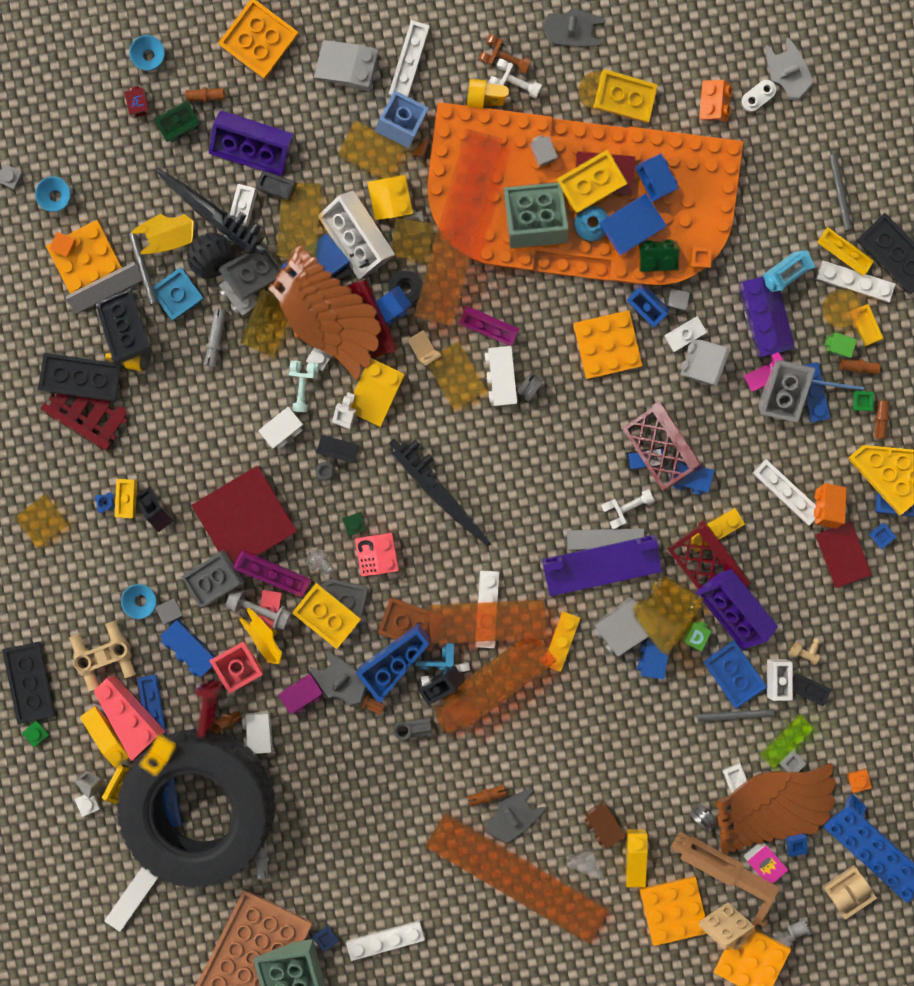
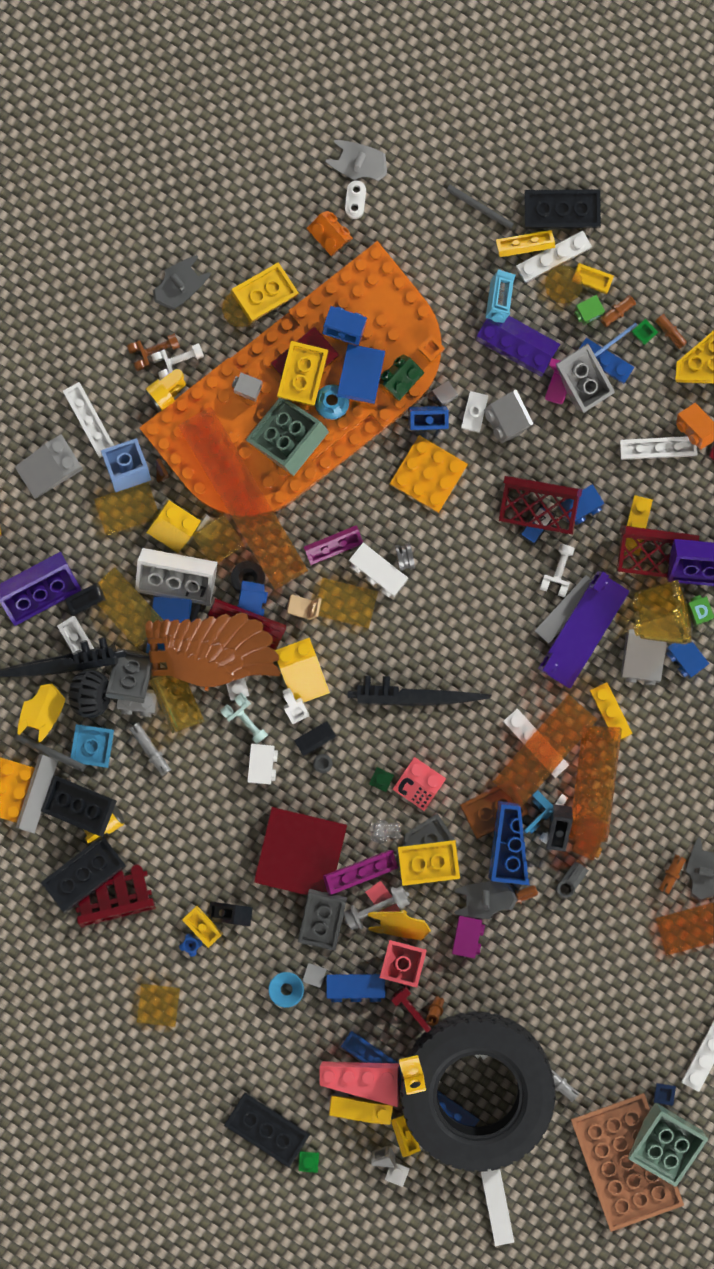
camera: 40 degrees left, 5 degrees down
tan piece [69,620,136,692] -> none
white brick [242,712,273,754] -> none

